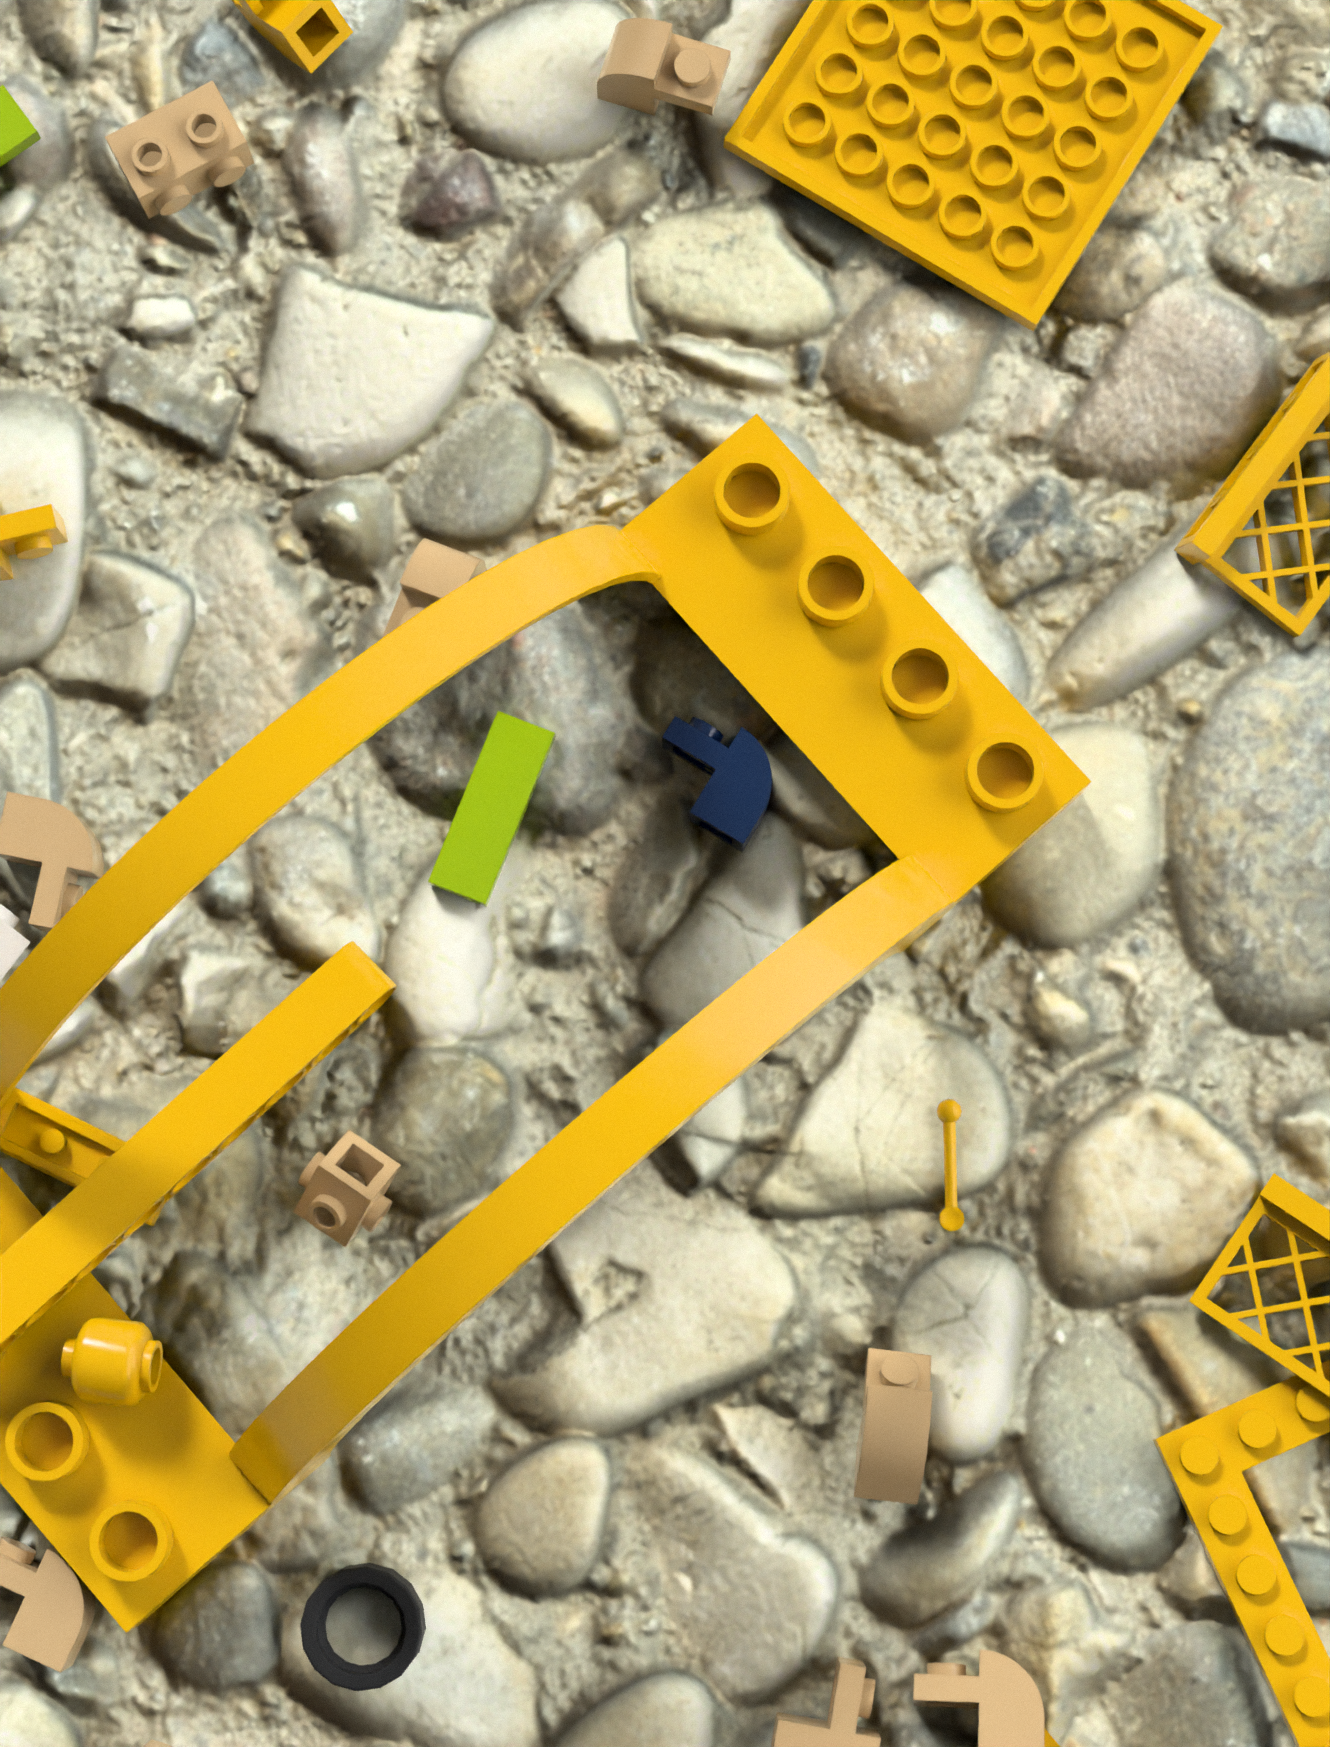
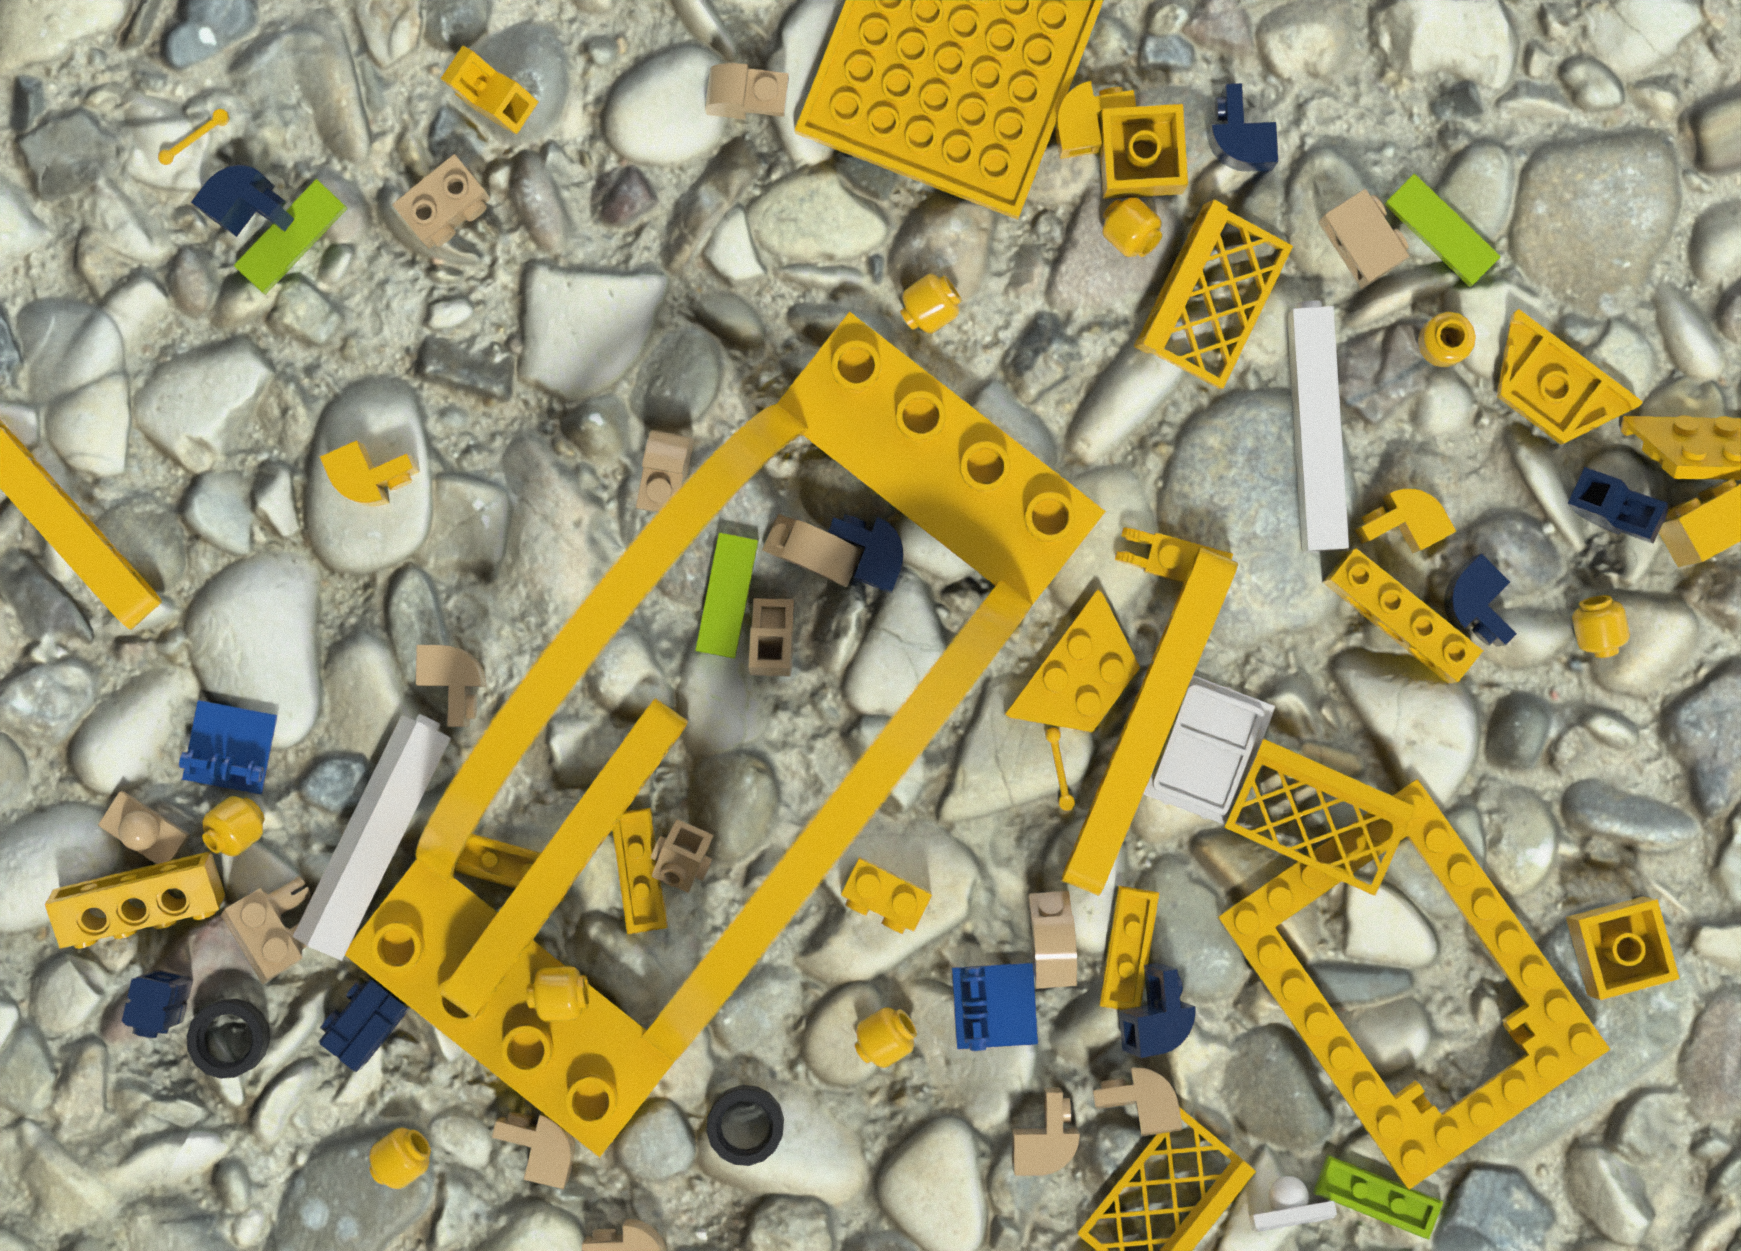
camera: 10 degrees left, 5 degrees up
none -> yellow tile [612,808,668,934]
none -> tan brick [749,598,794,677]
none -> tan brick [762,514,863,587]
none -> yellow brick [841,856,932,934]
none -> yellow head [855,1007,917,1068]
none -> yellow head [900,273,962,334]
none -> blue hinge [952,963,1038,1051]
none -> yellow wing [1005,589,1140,732]
none -> yellow brick [1055,81,1136,159]
none -> yellow beam [1061,547,1238,896]
none -> yellow brick [1098,104,1188,199]
none -> yellow tile [1099,885,1159,1010]
none -> yellow head [1102,197,1162,257]
none -> yellow hinge [1115,527,1233,583]
none -> dark blue brick [1119,963,1196,1058]
none -> white piece [1143,675,1275,825]

